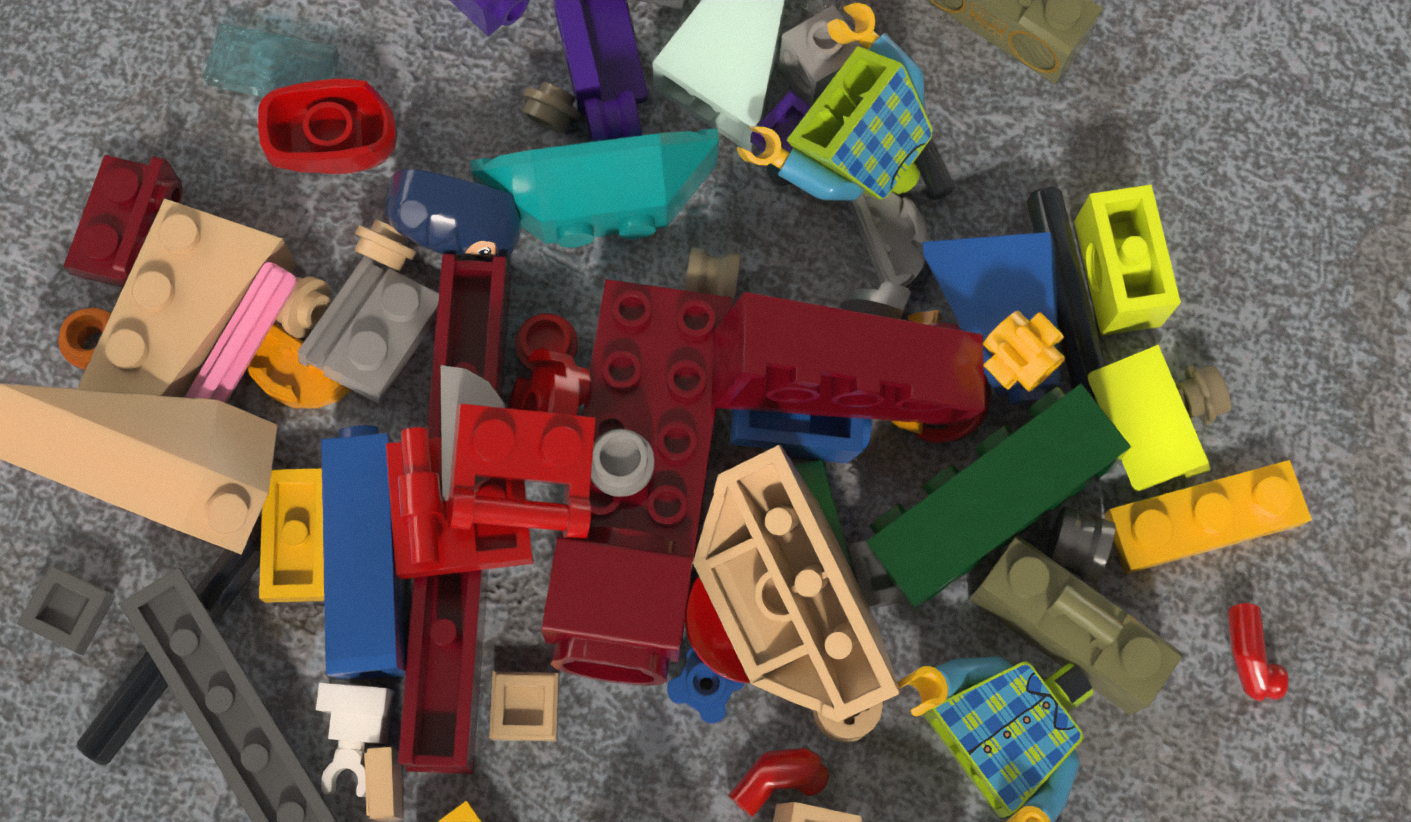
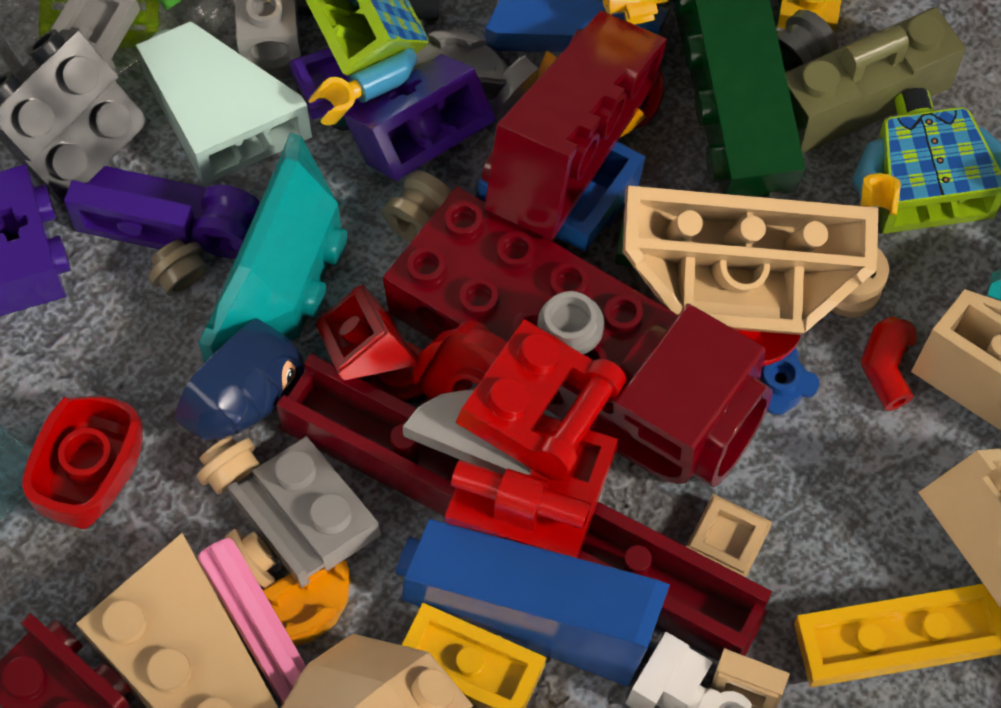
camera: 60 degrees left, 10 degrees down
none -> red slope [315,284,417,380]
none -> dark purple brick [344,54,496,181]

